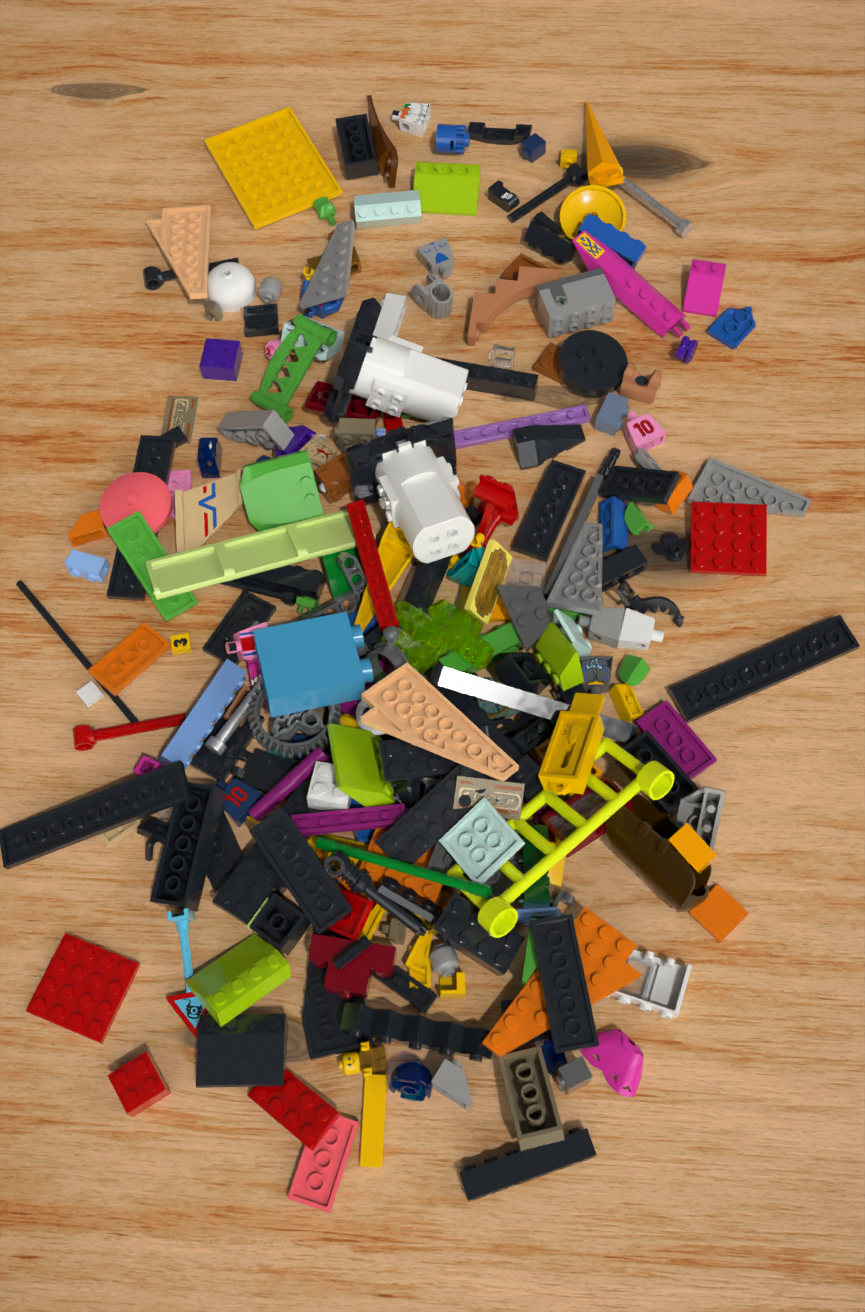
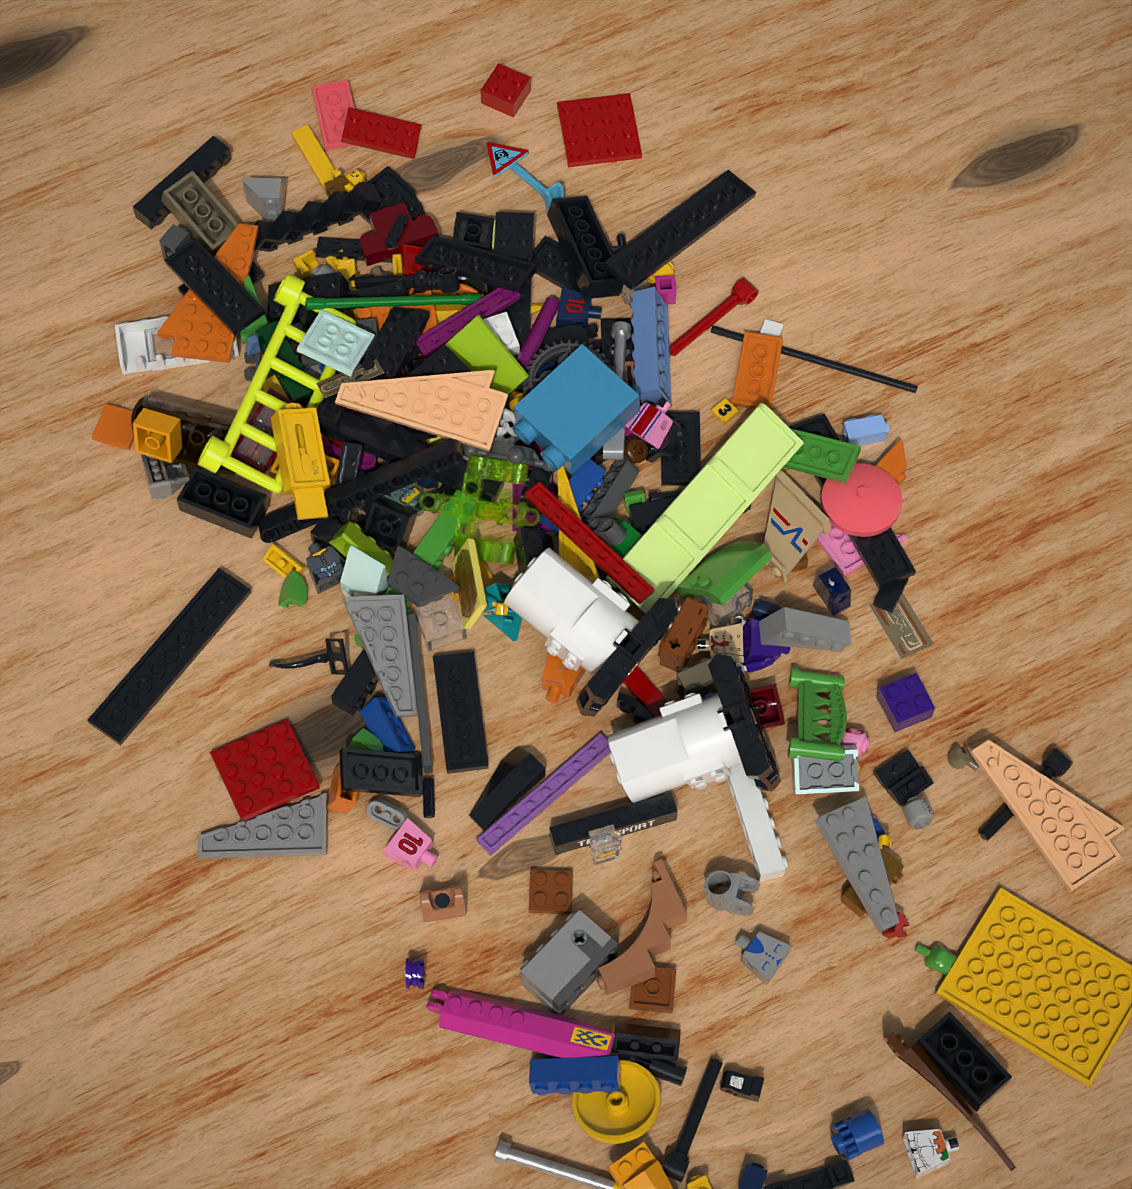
camera: 145 degrees right, 0 degrees up
lime slope [185,934,292,1027] -> none
black slope [196,1014,289,1088] -> none
white cylinder [208,262,257,313] -> none
light aqua slope [354,190,422,229] -> none
clear blue cylinder [388,1059,433,1102] -> none
lime slope [413,162,481,216] -> none
red plate [463,474,519,569] -> none
black tile [465,504,483,528] -> none
black brick [556,330,628,398] -> none
light grey torso [579,607,625,649] -> none
dark pink piece [581,1029,644,1097] -> none
sand blue brick [594,392,630,436] -> none
white torso [617,608,664,650] -> none
magenta plate [635,700,717,780] -> none
black plate [652,532,690,562] -> none
dark pink slope [683,259,726,317] -> none
blue tile [707,307,756,349] -> none

